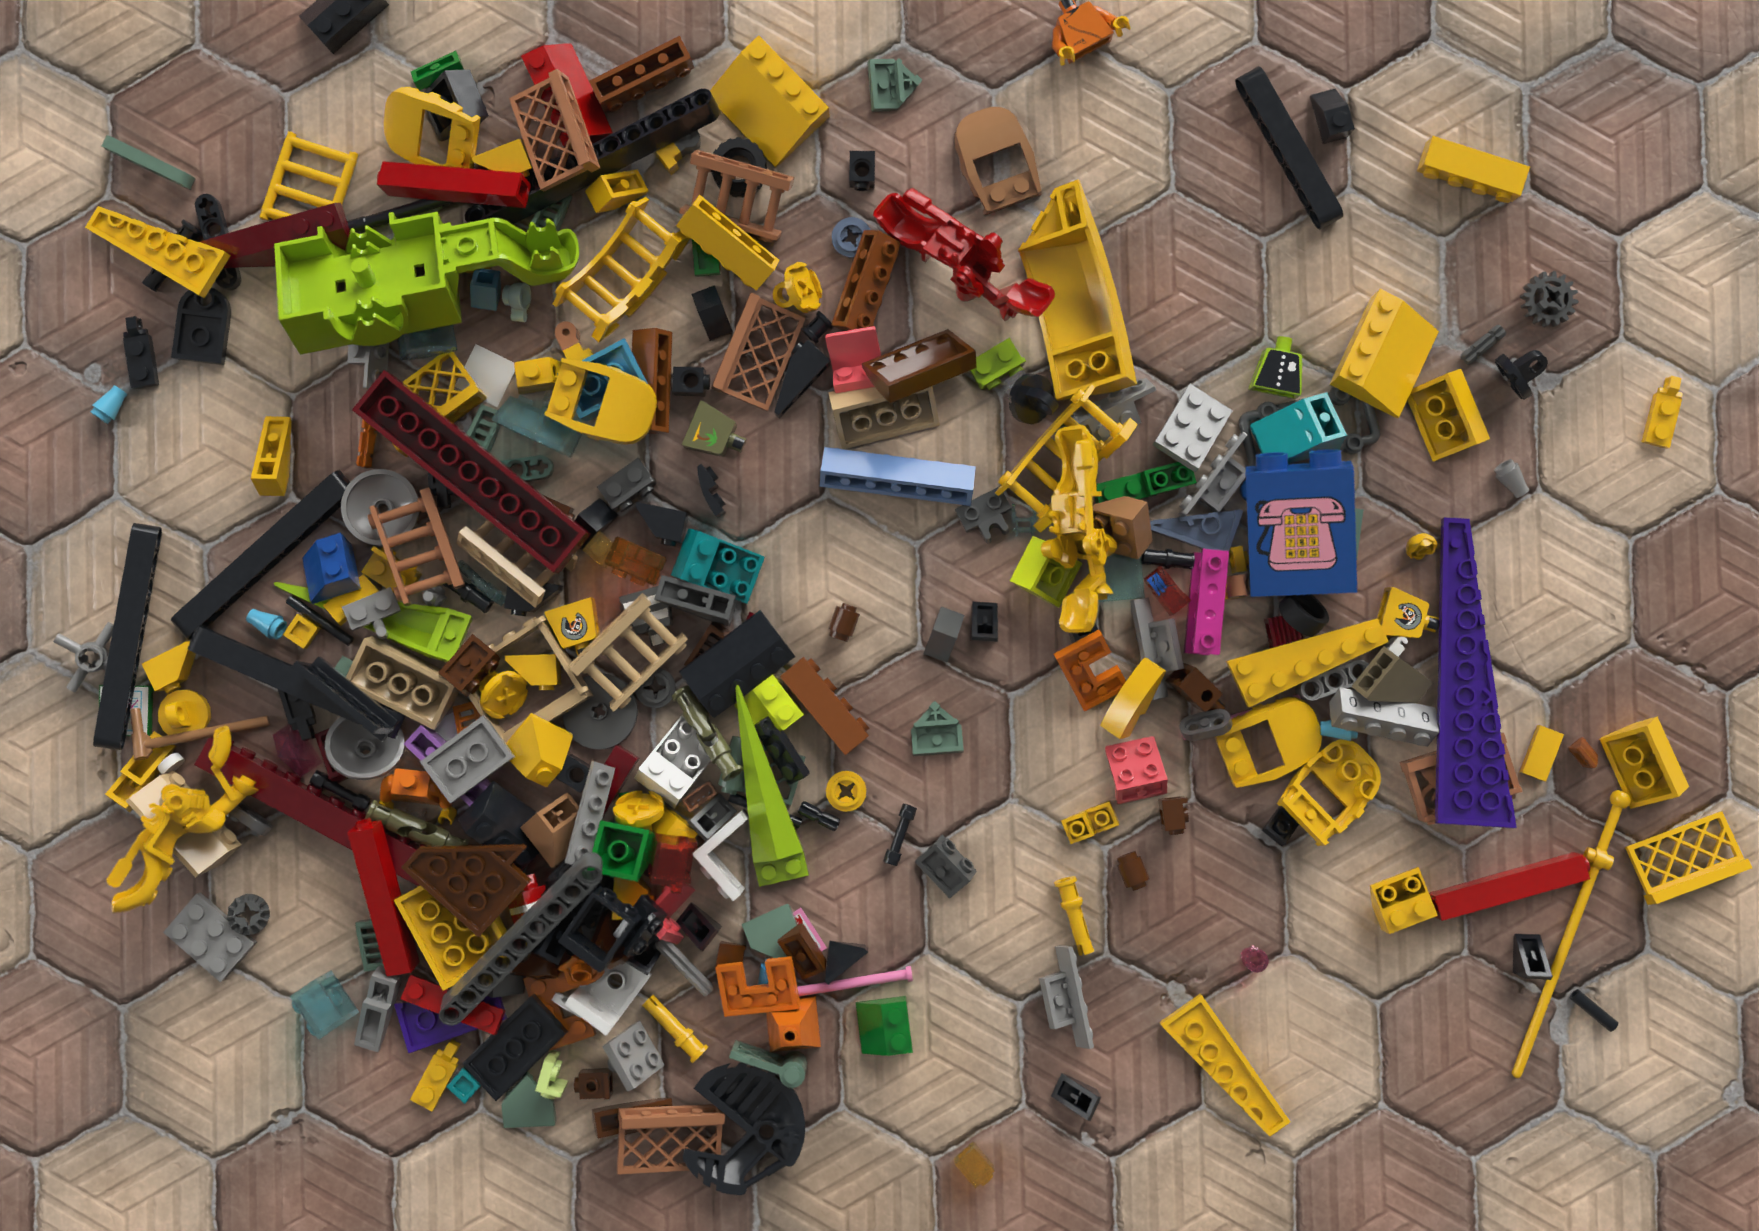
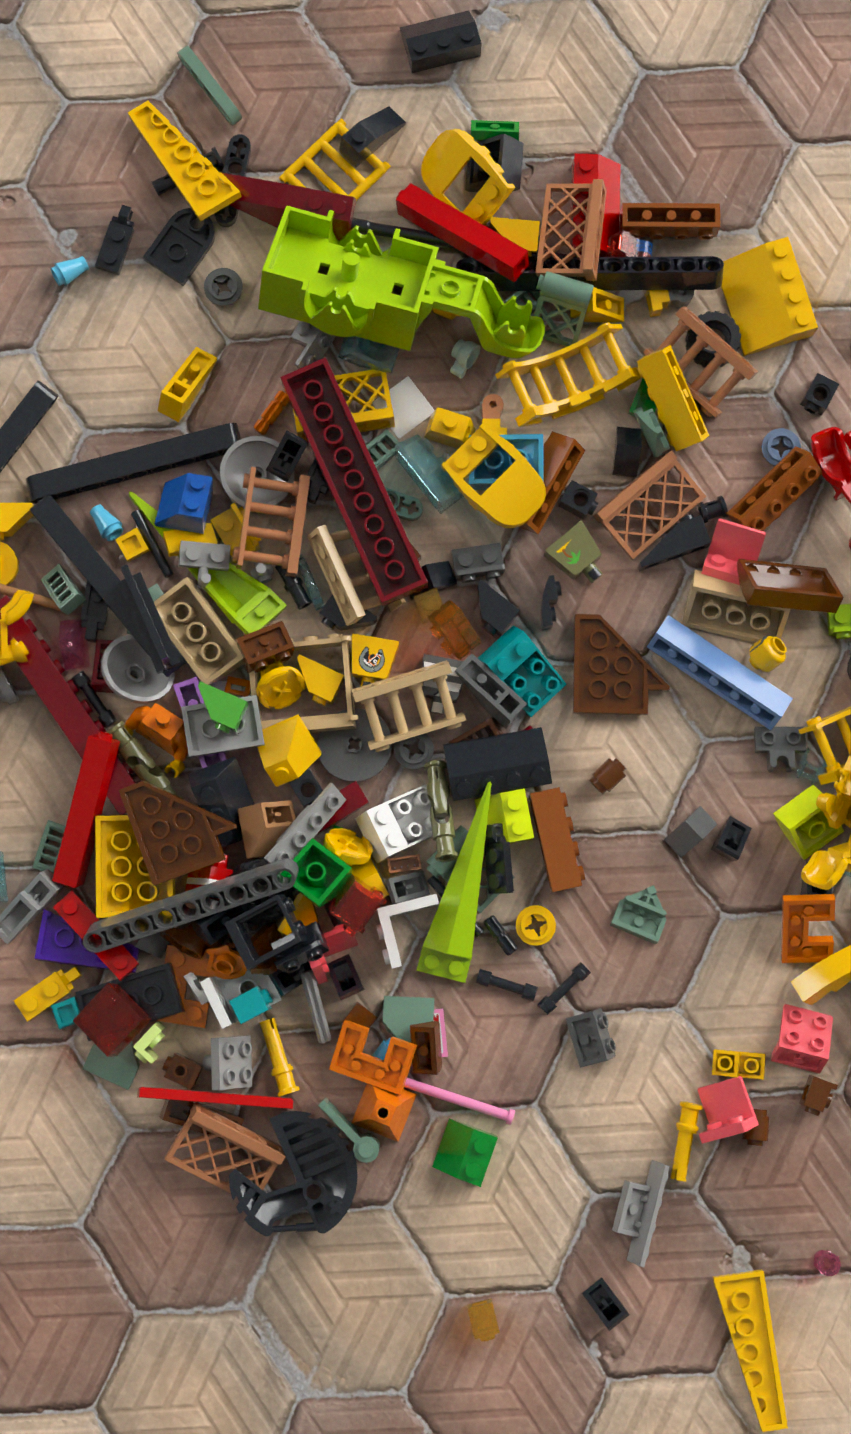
camera: 20 degrees right, 5 degrees down
dark azure brick [470,269,501,311] -> none
yellow tile [772,262,822,313] -> none
black slope [825,941,868,984] -> none
none -> sand green slope [41,564,86,615]
none -> clear red brick [73,983,151,1057]
none -> red tile [137,1087,293,1109]
none -> bright green slope [198,681,248,734]
none -> dark grey gear [204,268,243,307]
none -> teal brick [229,986,273,1024]
none -> black slope [266,430,309,482]
none -> black slope [339,106,406,168]
none -> black bar [476,969,538,1001]
none -> sand green piece [530,271,594,346]
none -> reddish brown wing [573,614,670,715]
none -> clear red leg [606,230,653,257]
none -> sand green slope [633,407,671,457]
none -> coral bracket [698,1076,759,1144]
none -> yellow head [749,635,787,672]

